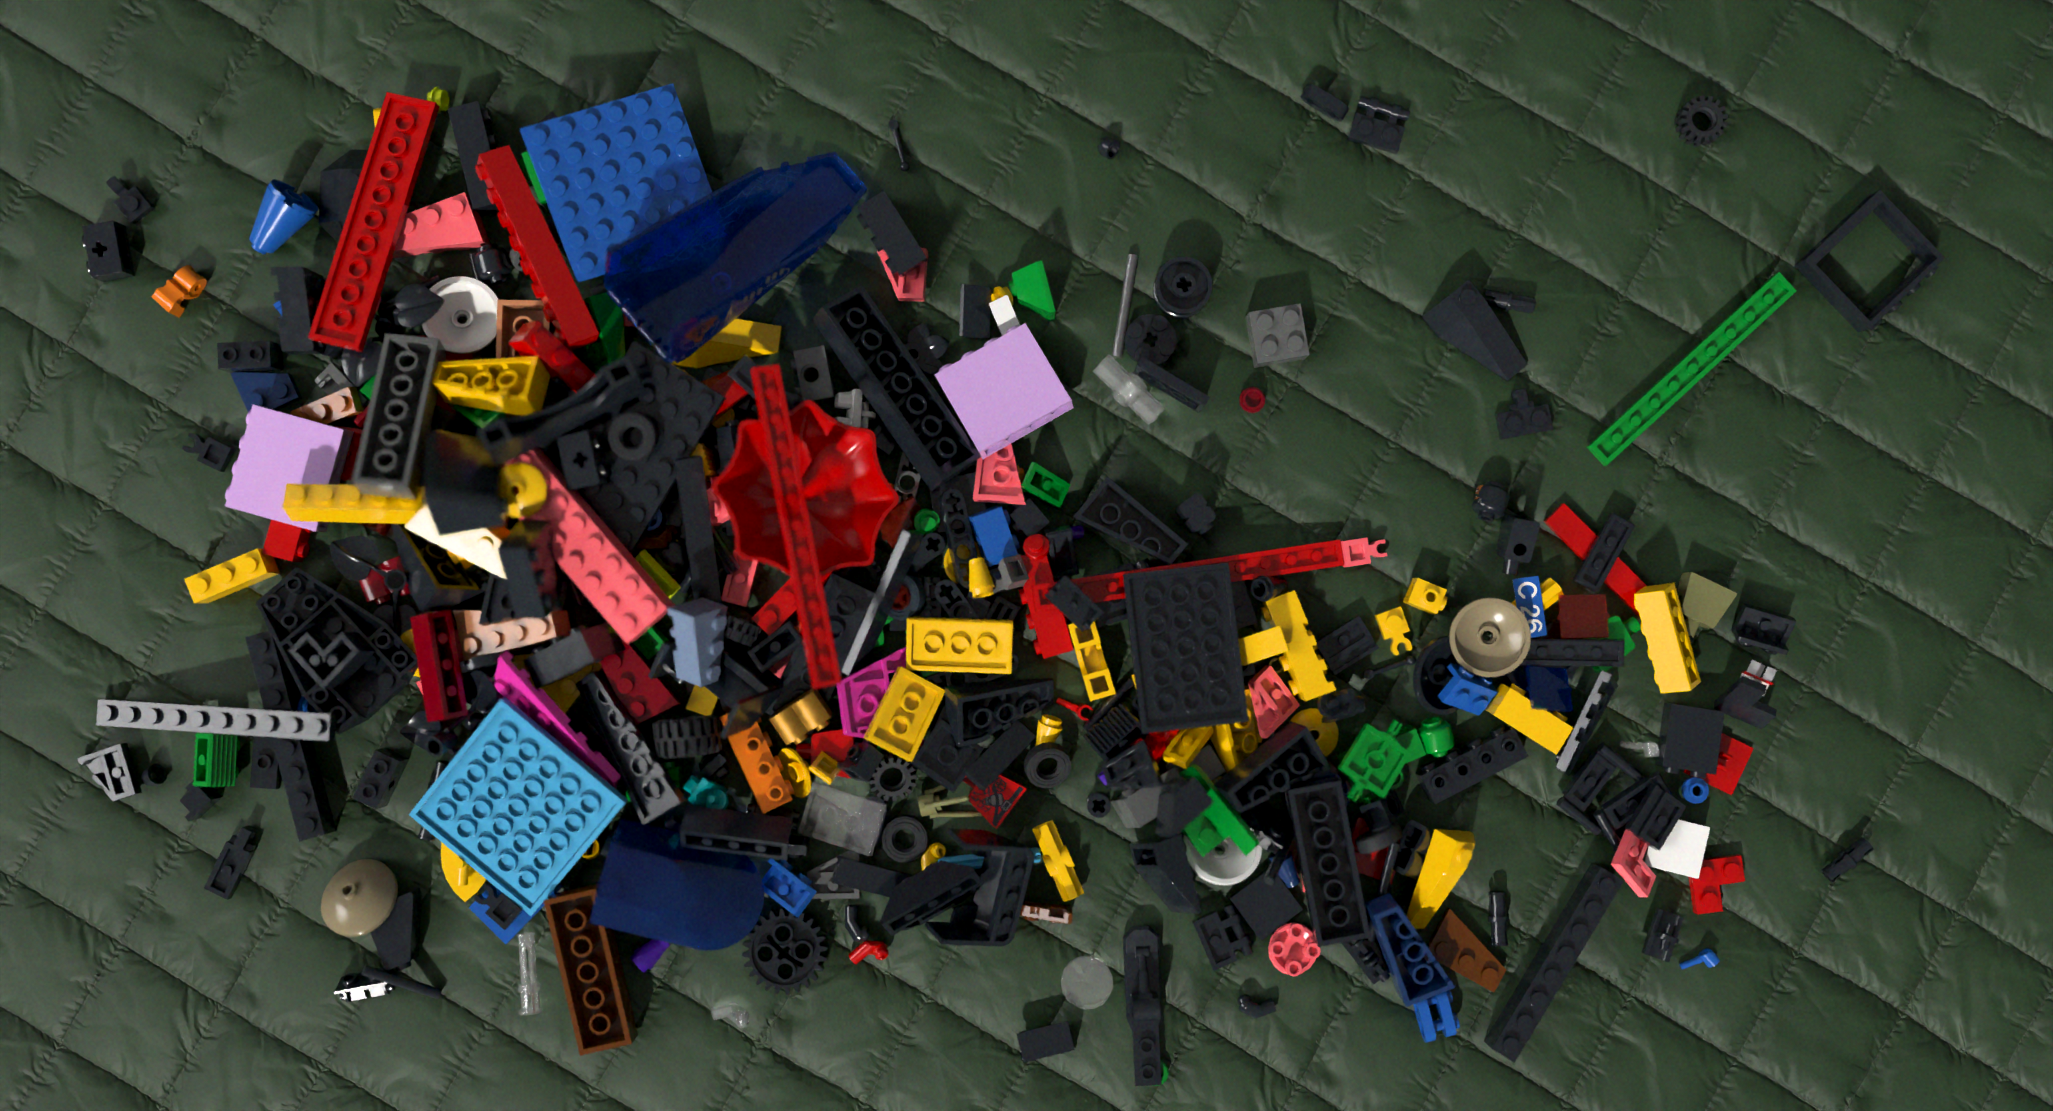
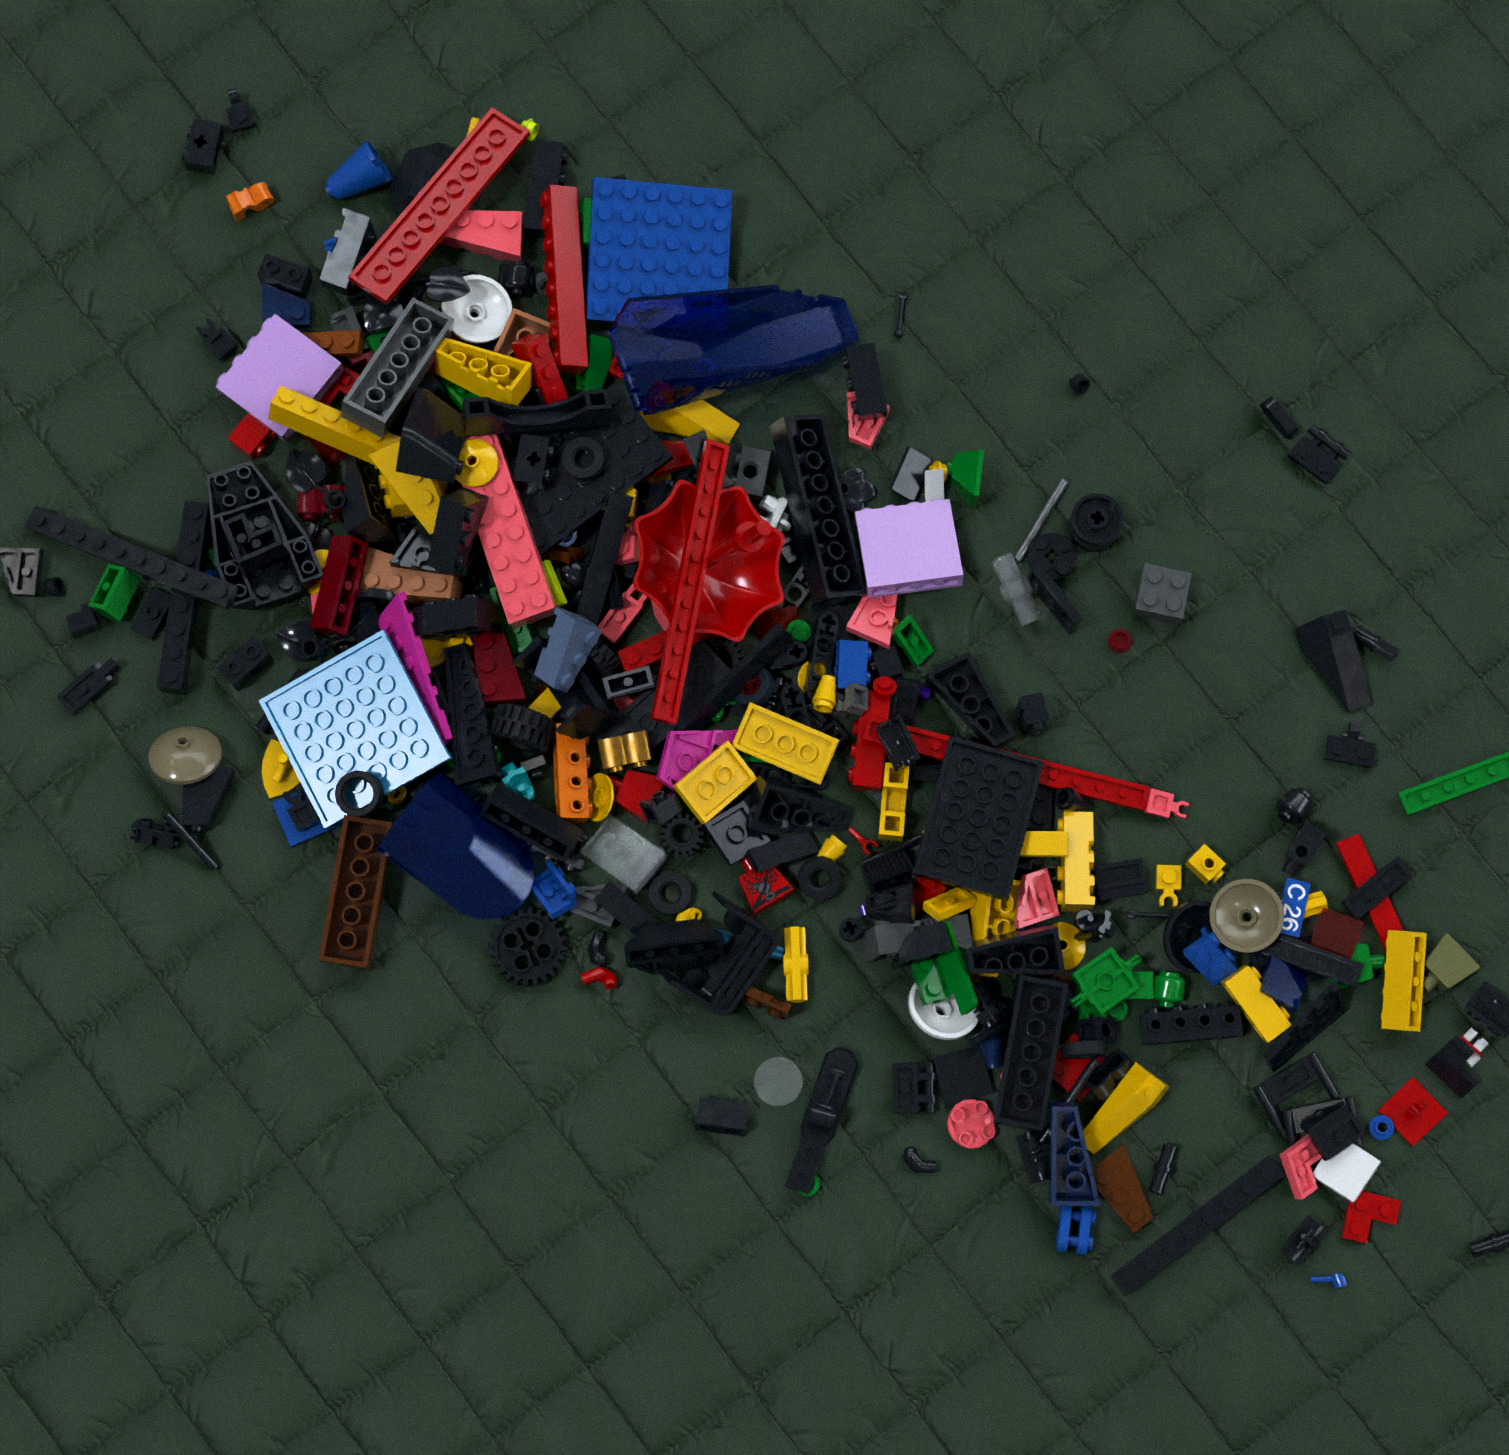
camera: 25 degrees right, 10 degrees down
yellow brick [184,548,280,603] -> none
clear pin [517,932,543,1015] -> none
dark purple cone [630,933,671,972] -> none
clear arm [711,1002,750,1028] -> none
yellow slope [809,751,841,785] -> none
olive plant [918,785,983,819] -> none
black slope [1129,835,1202,914] -> none
clear hand [1620,741,1659,757] -> none
black brick [1655,703,1725,778] -> none
none -> black tyre [335,770,385,817]

